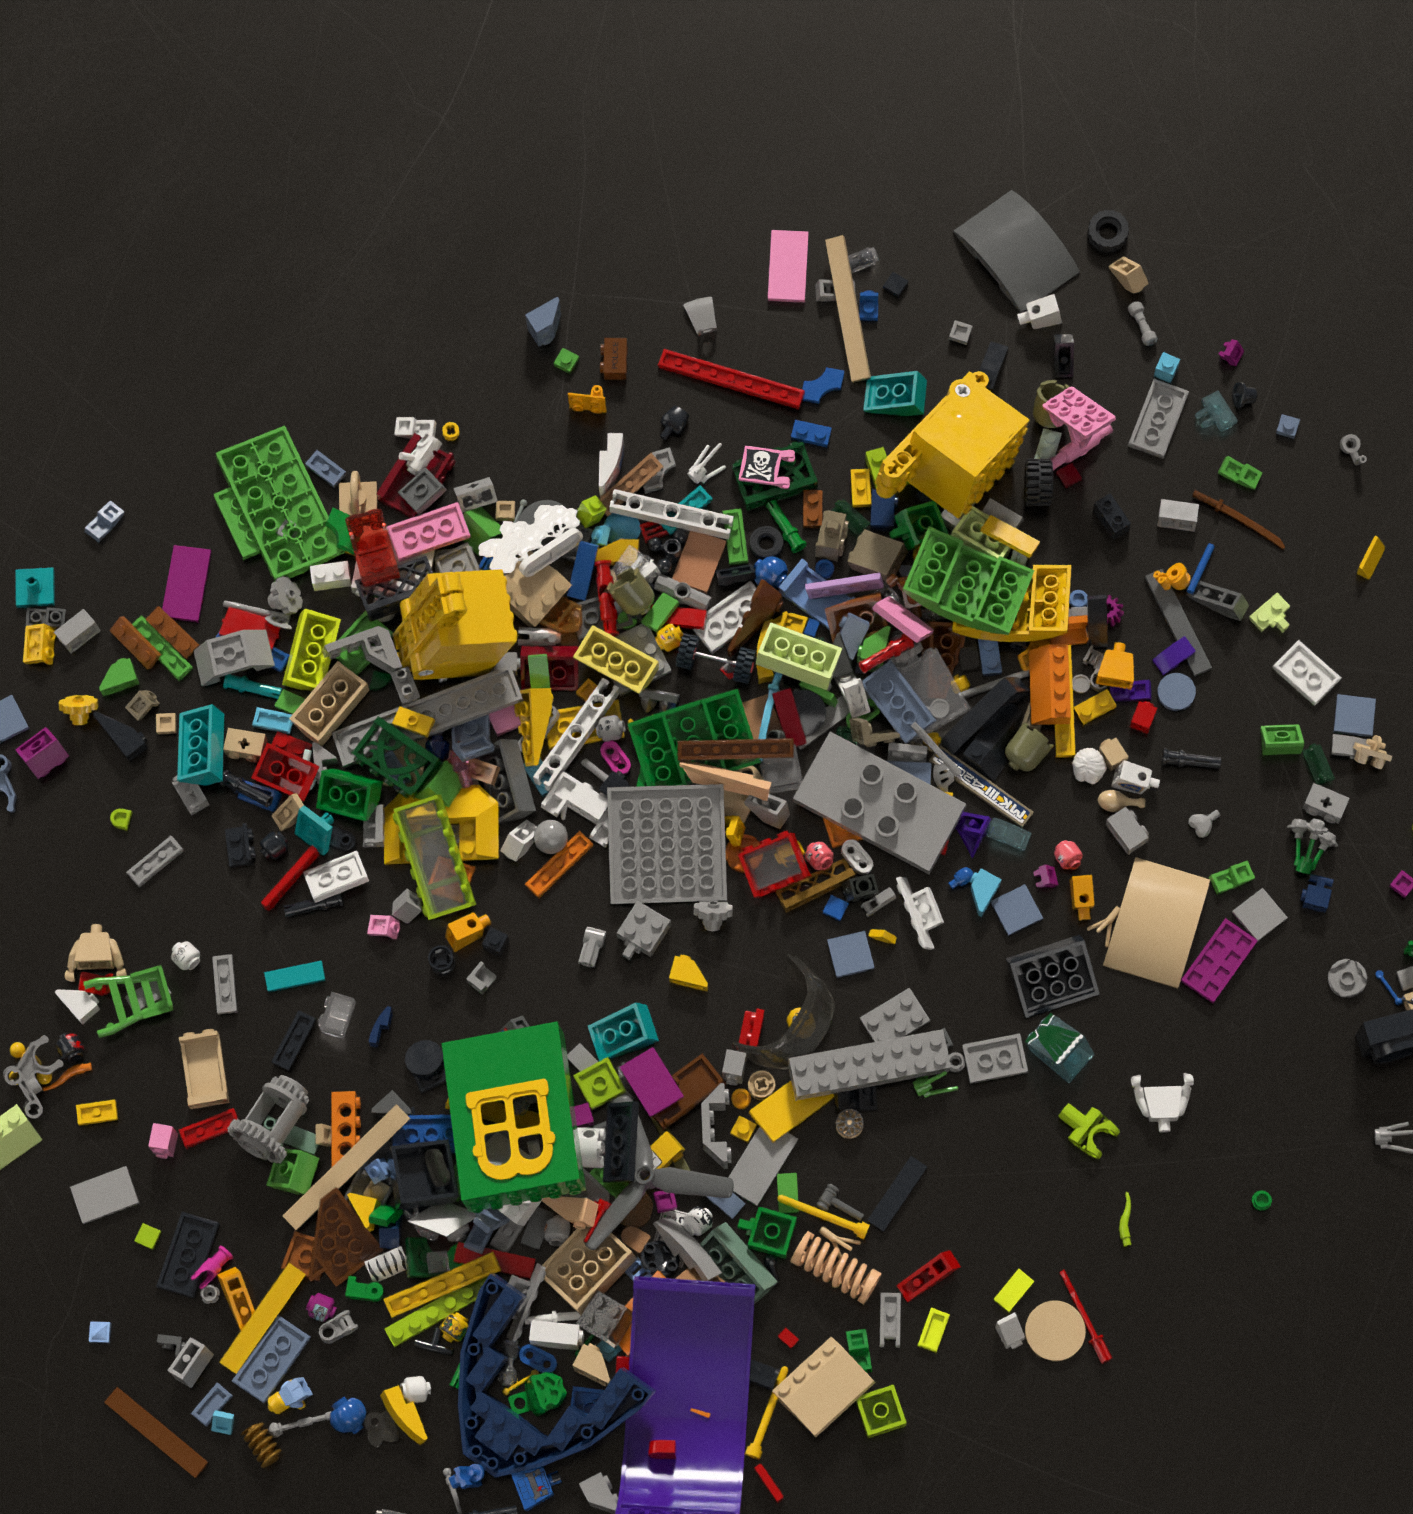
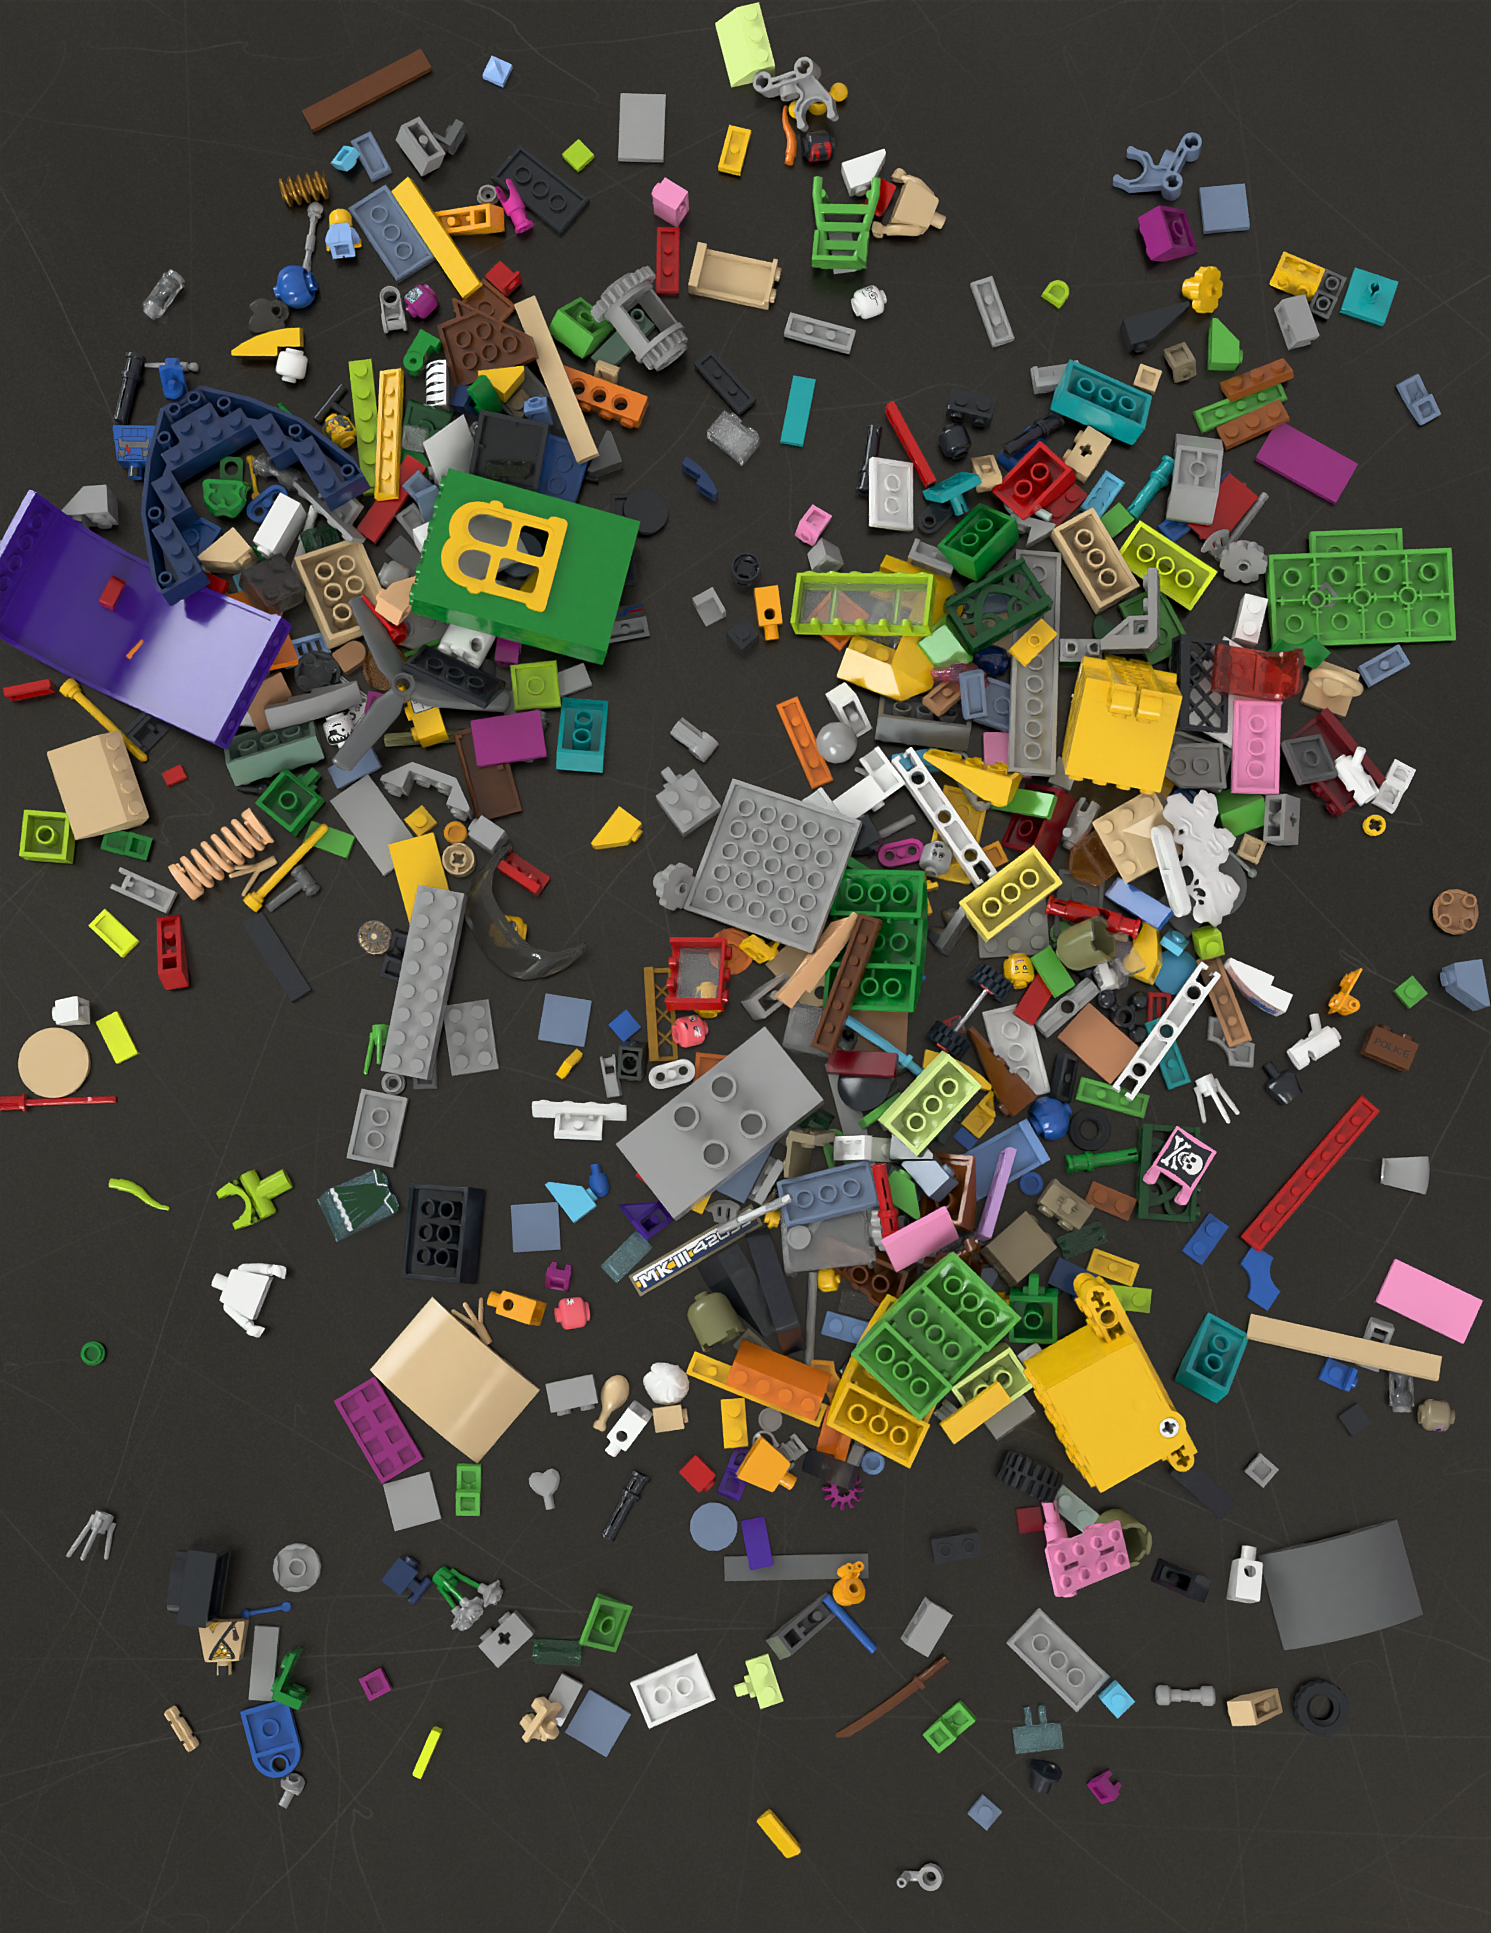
camera: 110 degrees right, 10 degrees up
none -> clear green slope [300,525,345,553]
none -> red bracket [485,261,522,298]
none -> white piece [1287,1014,1341,1070]
none -> dark tan head [1417,1399,1455,1432]
none -> medium nougat dish [1433,889,1479,935]

